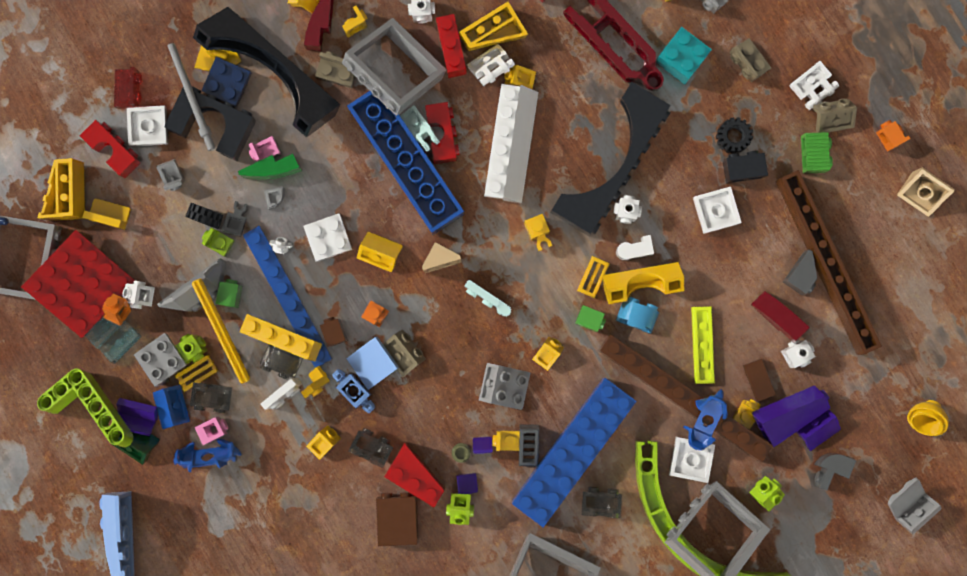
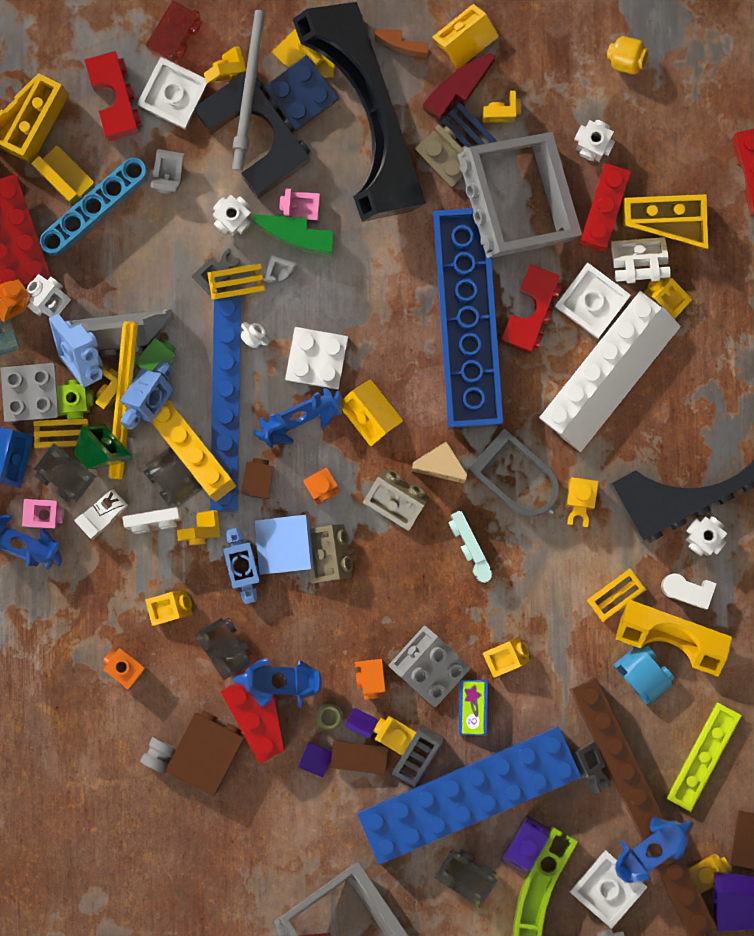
camera: 25 degrees right, 0 degrees up
black tyre [185,203,224,229] -> none
lime bracket [202,227,235,257] -> none
light aqua hinge [400,105,440,152] -> none
lime brick [446,493,474,525] -> none
bright green brick [575,305,606,332] -> none
none -> dark azure beam [40,158,148,257]
none -> light blue plate [49,314,103,388]
none -> dark green slope [74,425,132,469]
none -> white leg [74,489,128,540]
none -> yellow bracket [95,367,118,412]
none -> orange brick [103,648,147,690]
none -> medium blue piece [120,361,174,430]
none -> light grey wheel [140,737,176,774]
none -> yellow bracket [204,47,246,83]
none -> yellow tile [208,264,265,299]
none -> white brick [213,195,252,237]
none -> blue piece [233,659,322,708]
none -> blue piece [254,387,342,448]
none -> reddish brown tile [330,741,388,775]
none -> orange brick [355,659,385,699]
none -> bracket [363,469,430,531]
none -> dark orange slope [375,29,429,59]
none -> dark blue tile [440,103,497,158]
none -> slope [459,680,488,736]
none -> dark grey window [468,428,561,517]
none -> dark purple torso [501,815,550,874]
none -> white plate [555,263,631,339]
none -> dark grey plate [571,741,611,794]

